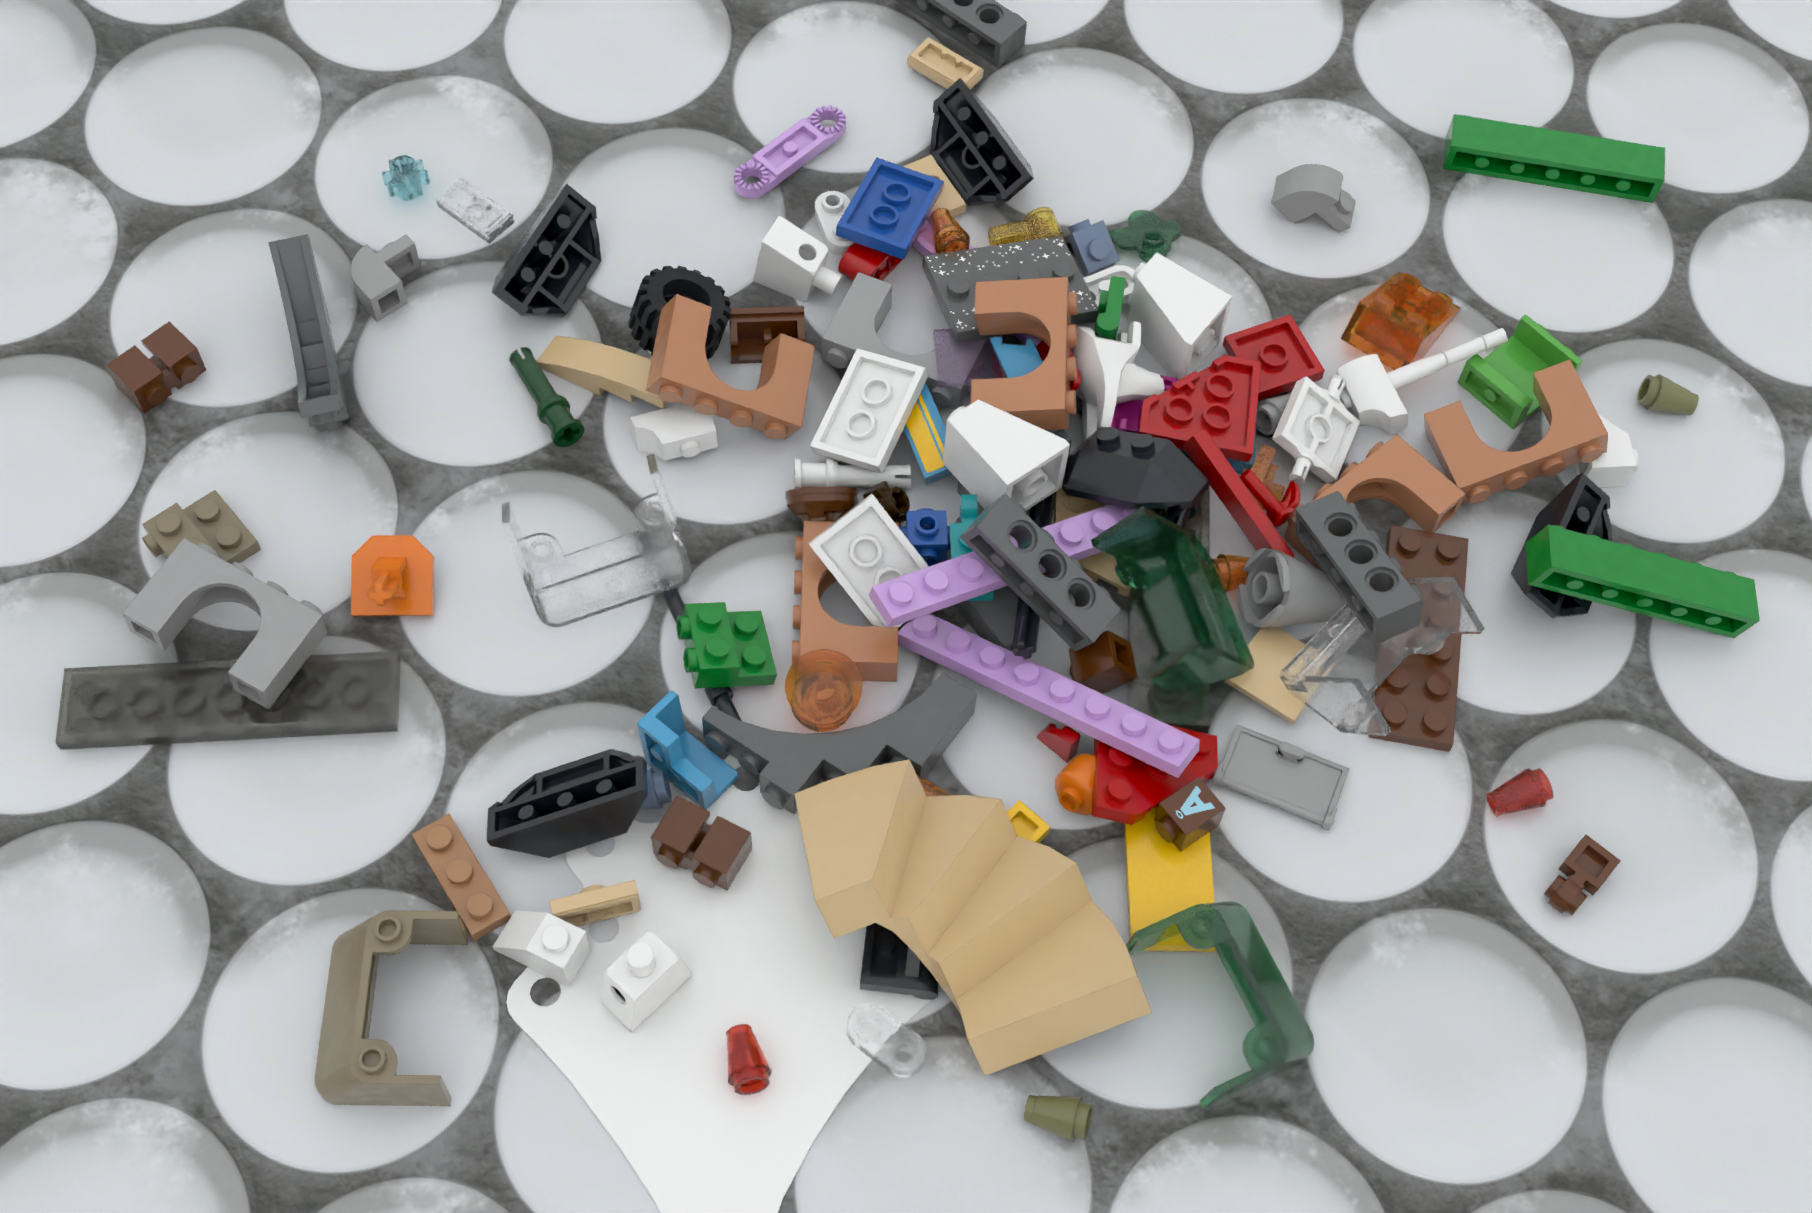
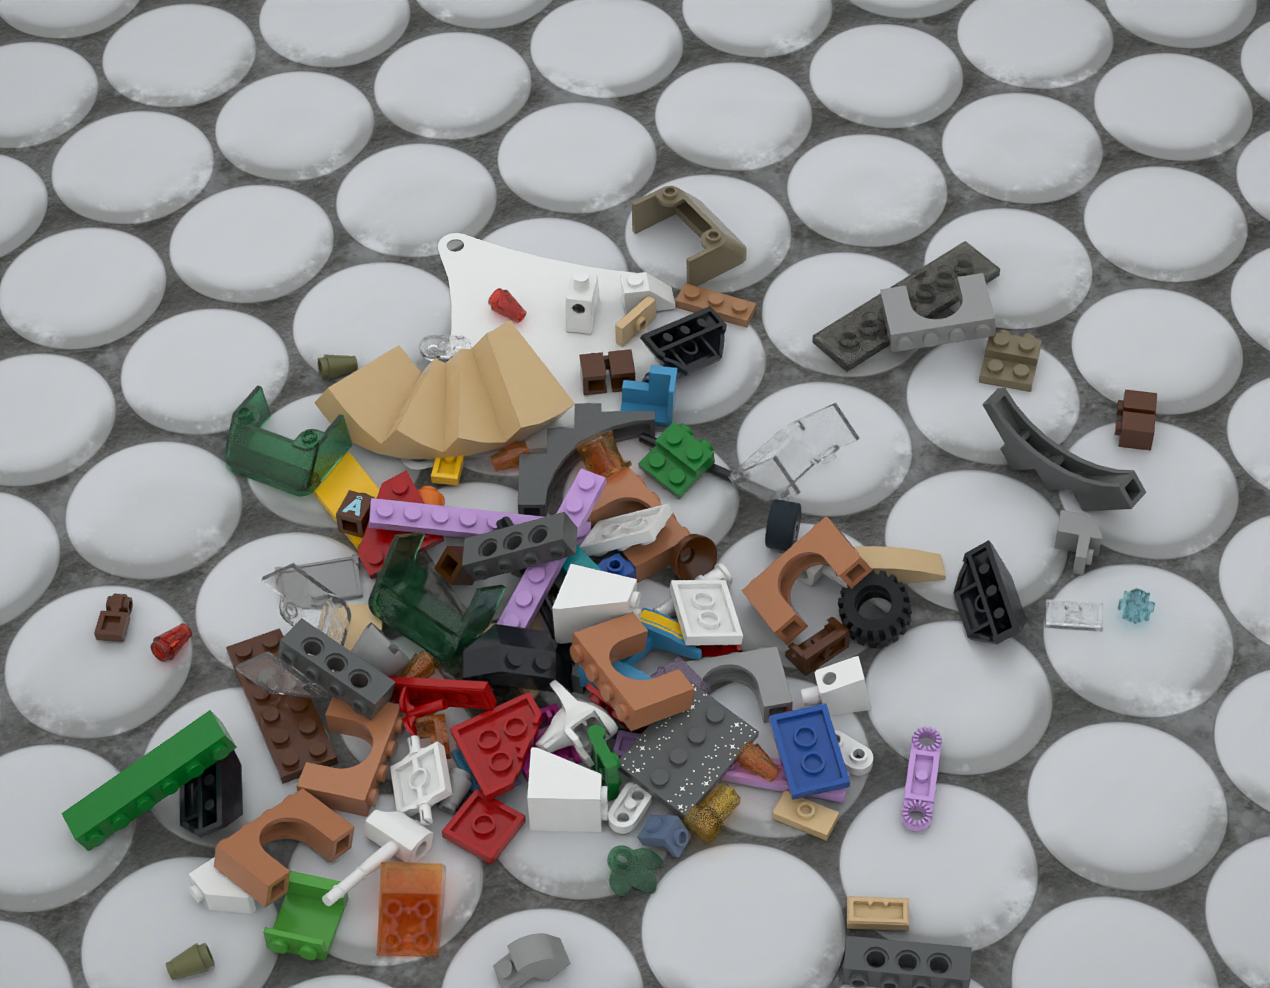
camera: 150 degrees right, 10 degrees down
orange piece [351,535,435,617] -> none
dark green pin [509,347,585,447] -> none
dark brown gear [863,481,910,526] -> none
black wedge [930,78,1034,206] -> none
none -> black wheel [765,499,801,551]

